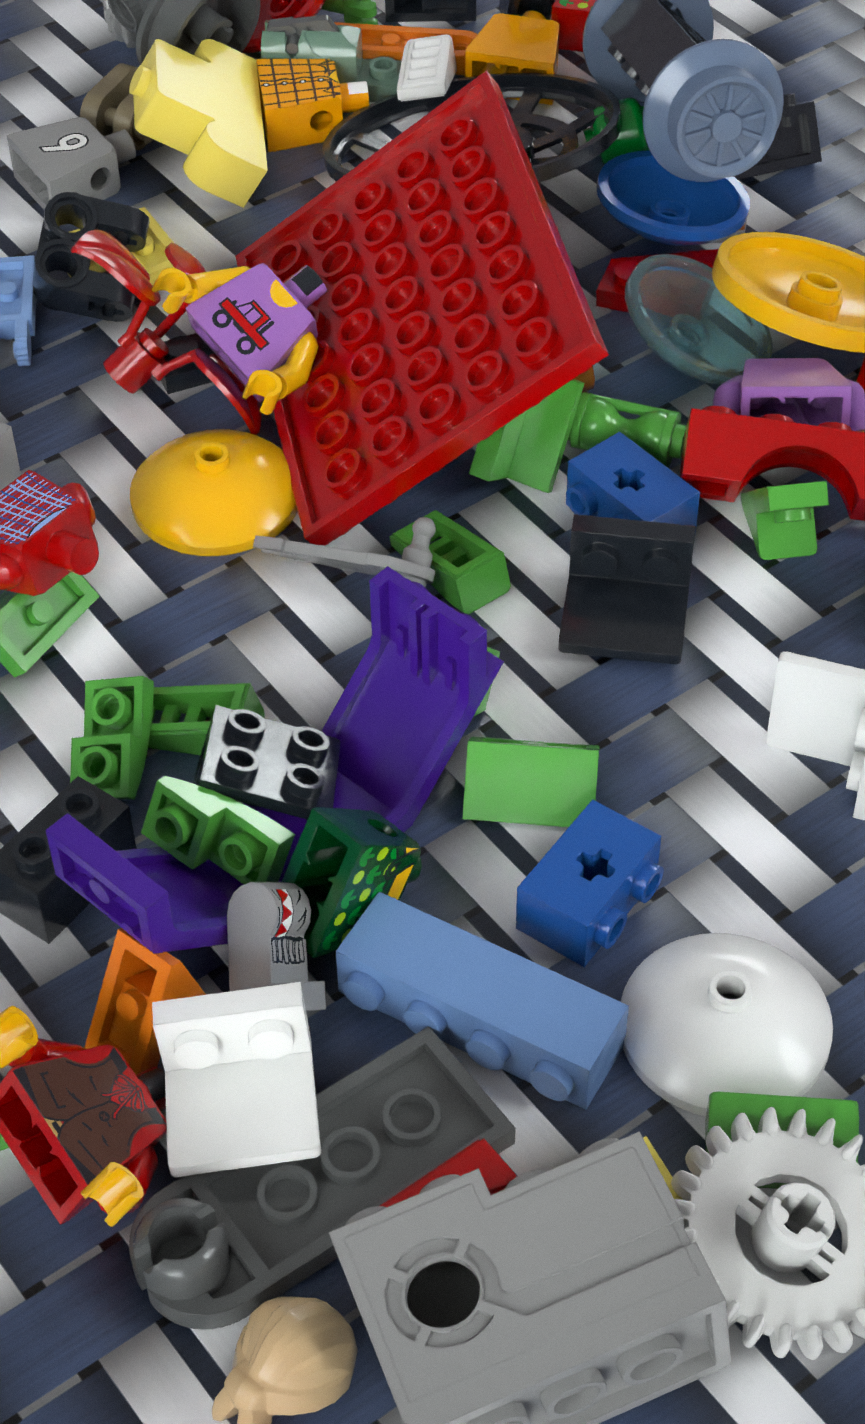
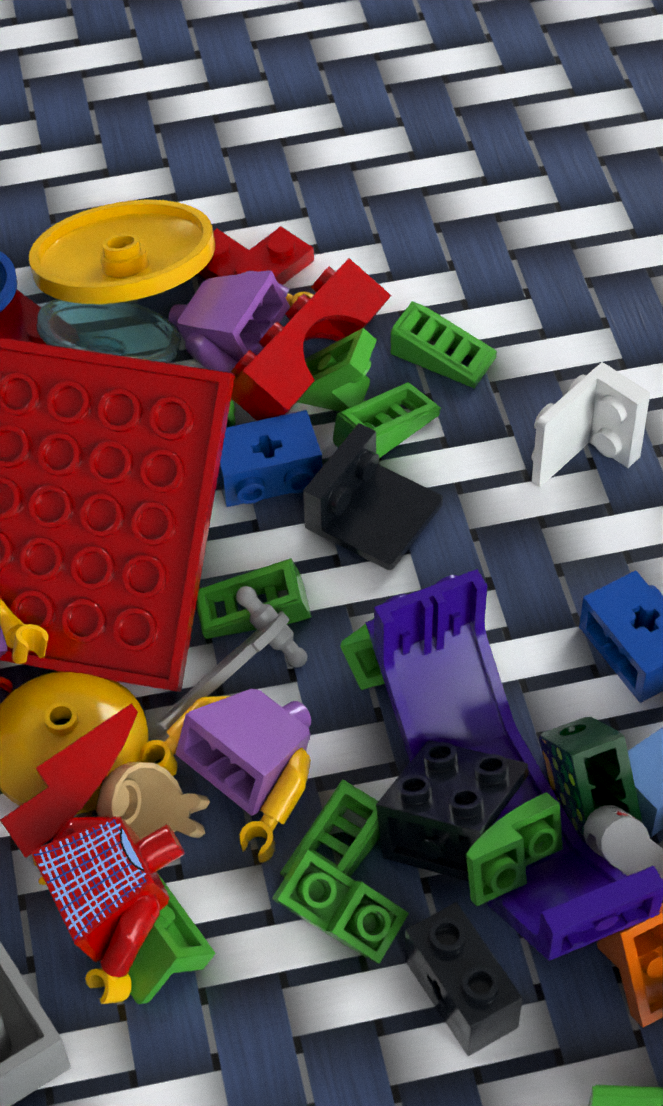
camera: 65 degrees left, 5 degrees up
bright green panel [462,736,600,827] -> none
none -> red slope [0,703,138,858]
none -> tan piece [96,762,210,840]
none -> medium lavender torso [140,689,311,863]
none -> bright green slope [333,382,441,458]

